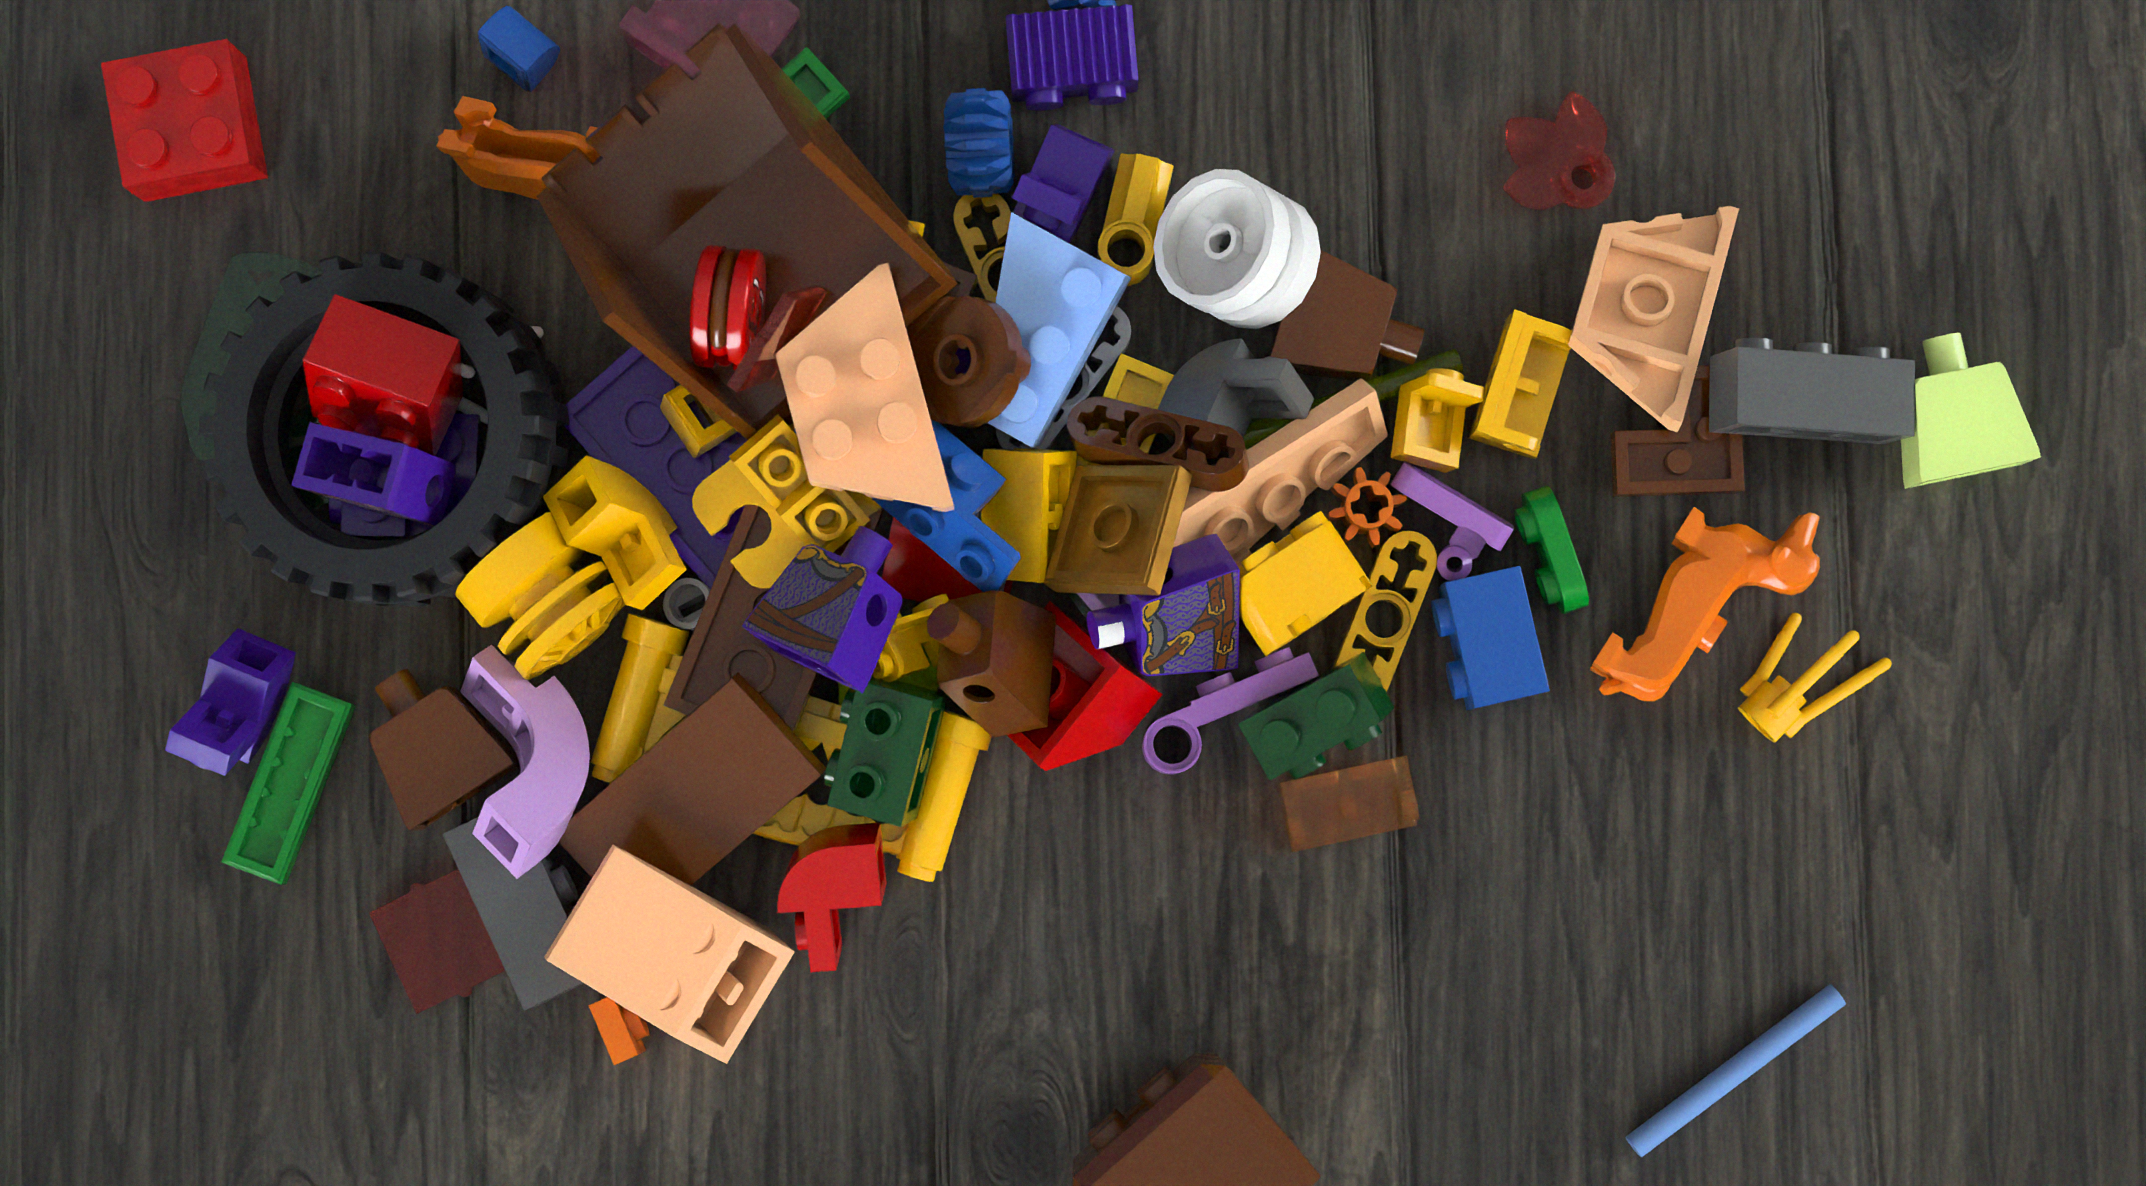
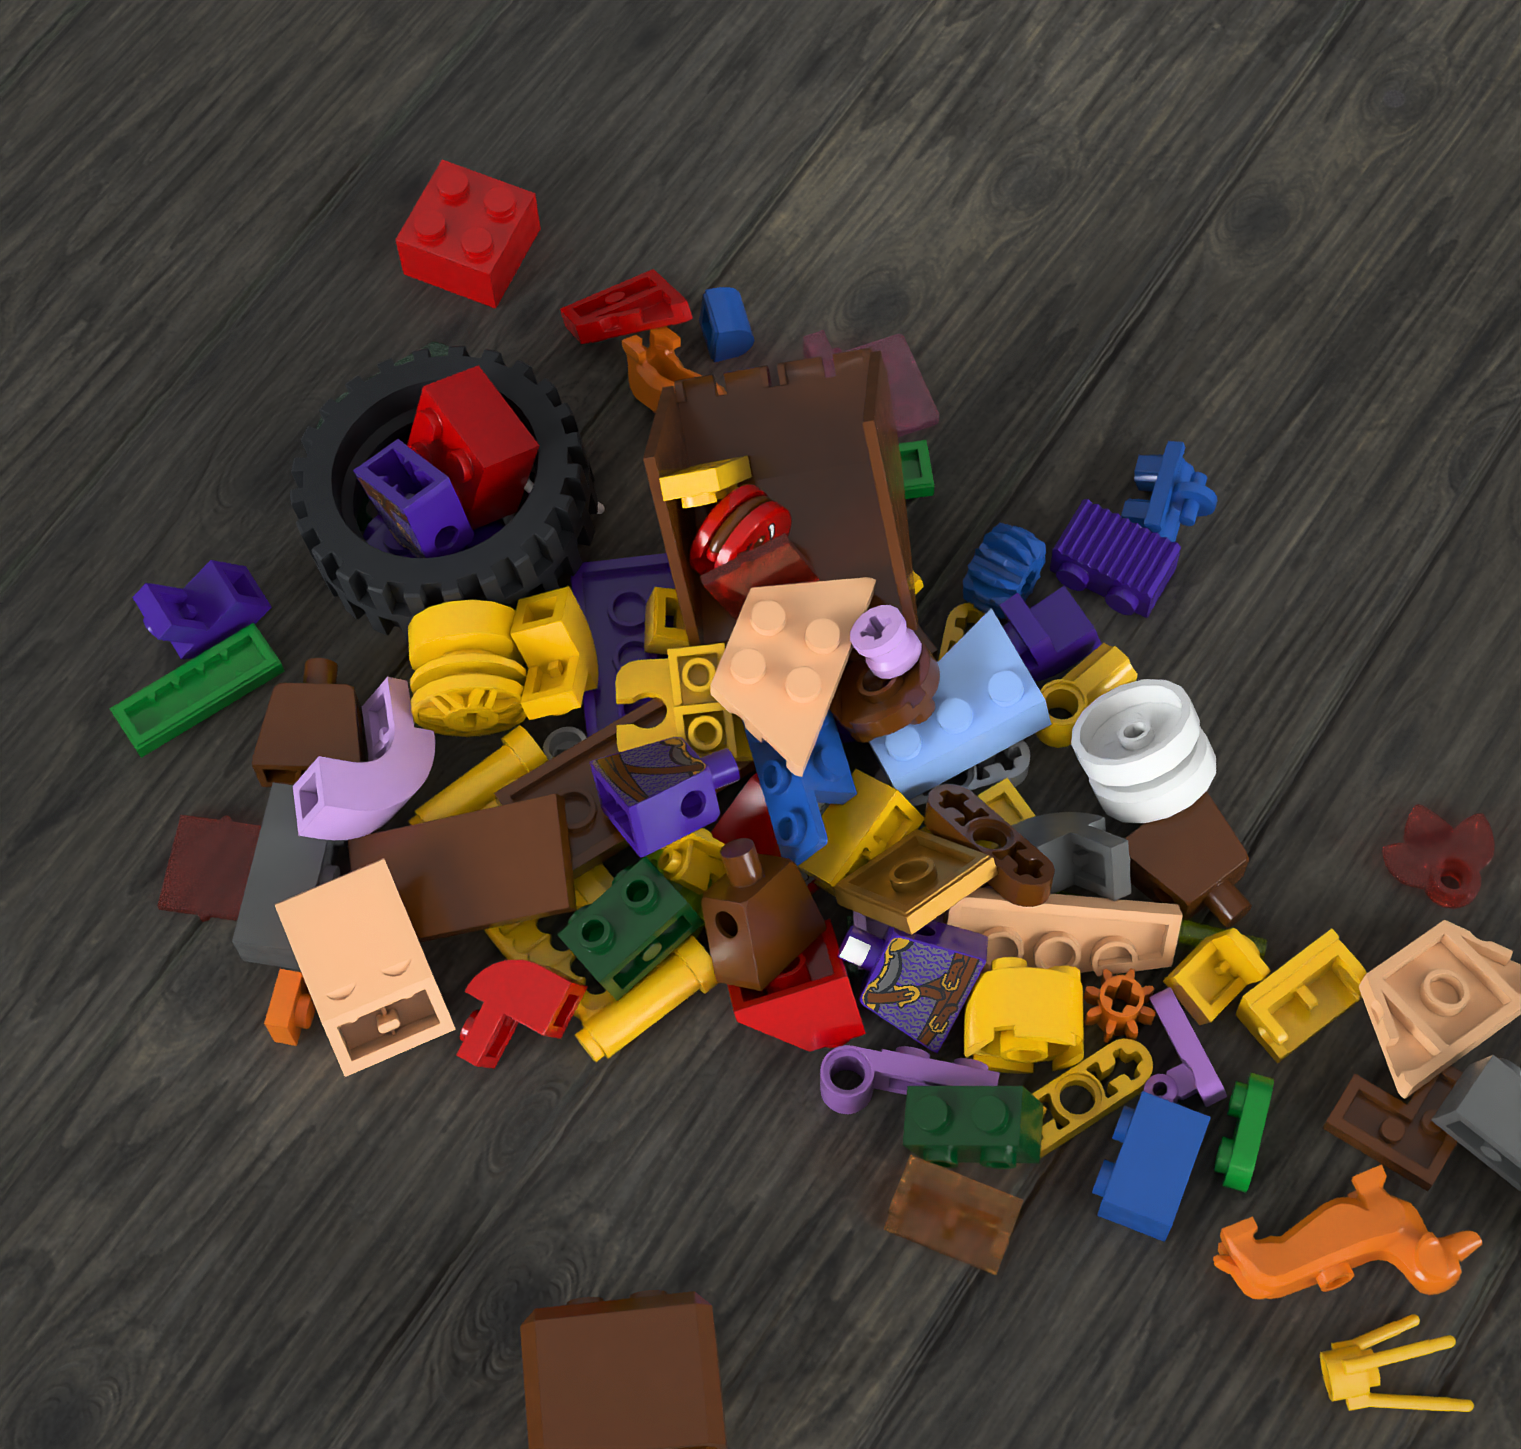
camera: 40 degrees right, 20 degrees down
none -> red wing [560,269,693,344]
none -> yellow plate [659,455,752,508]
none -> lavender wheel [850,605,922,679]

